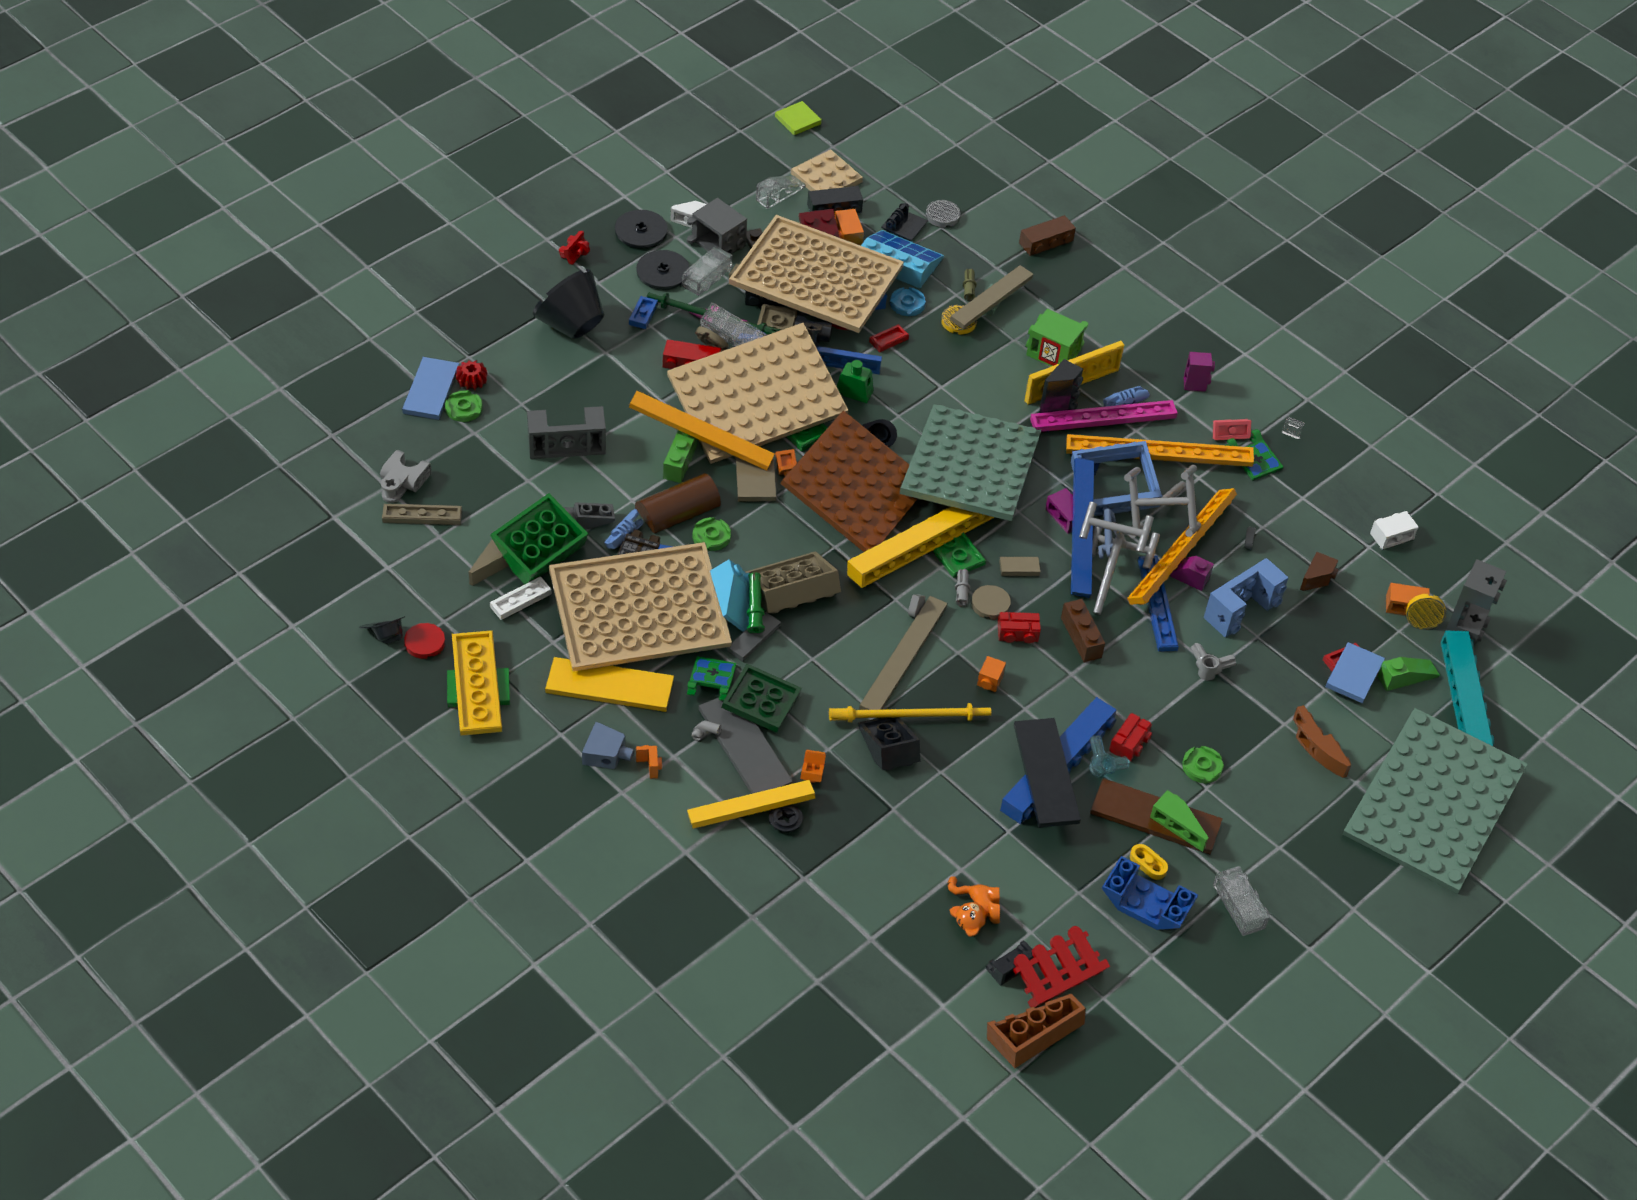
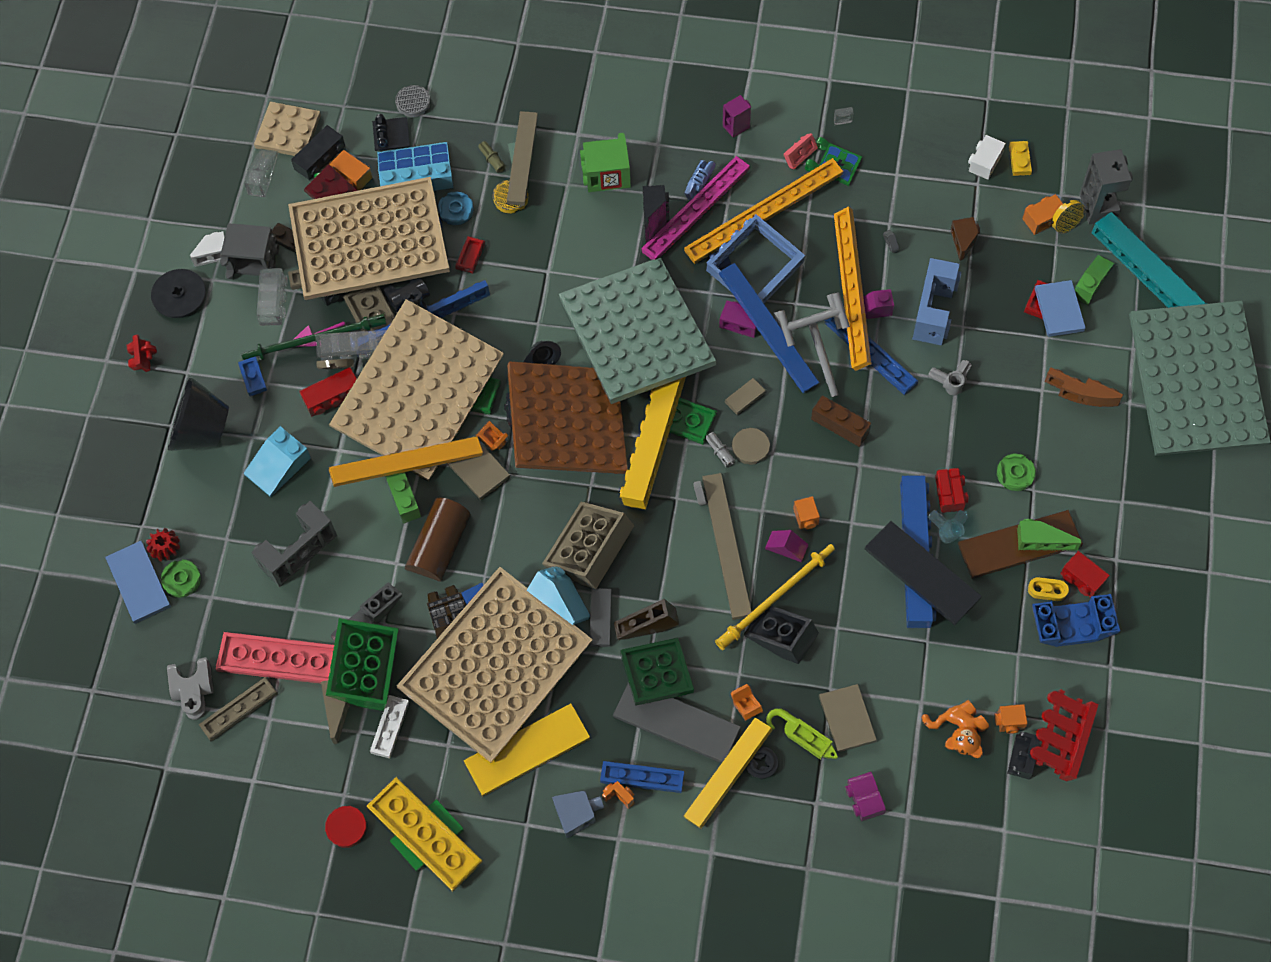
camera: 30 degrees left, 15 degrees up
black piece [359,616,405,644] -> none
medium blue hinge [604,509,644,549] -> none
black piece [636,250,690,289] -> none
green flag [687,656,736,701] -> none
bright green tile [692,517,731,551] -> none
light grey arm [692,721,722,741] -> none
green pin [746,573,765,633] -> none
lime tile [775,101,822,135] -> none
green torso [836,360,874,403] -> none
dark orange wedge [987,994,1086,1068] -> none
red brick [998,612,1041,643] -> none
reddish brown brick [1019,215,1076,256] -> none
yellow tile [1024,341,1124,404] -> none
sand blue hinge [1098,509,1116,559] -> none
light grey piece [1124,465,1201,538] -> none
clear brick [1213,866,1270,936] -> none
none -> coral tile [215,632,334,684]
none -> medium azure slope [244,426,311,497]
none -> blue plate [600,761,684,793]
none -> dark brown slope [614,599,679,640]
none -> magenta slope [765,530,809,562]
none -> lime plate [766,709,838,760]
none -> dark tan tile [819,684,877,753]
none -> magenta brick [845,772,886,821]
none -> orange brick [995,704,1027,734]
none -> yellow plate [1009,141,1032,176]
none -> red brick [1060,551,1110,598]

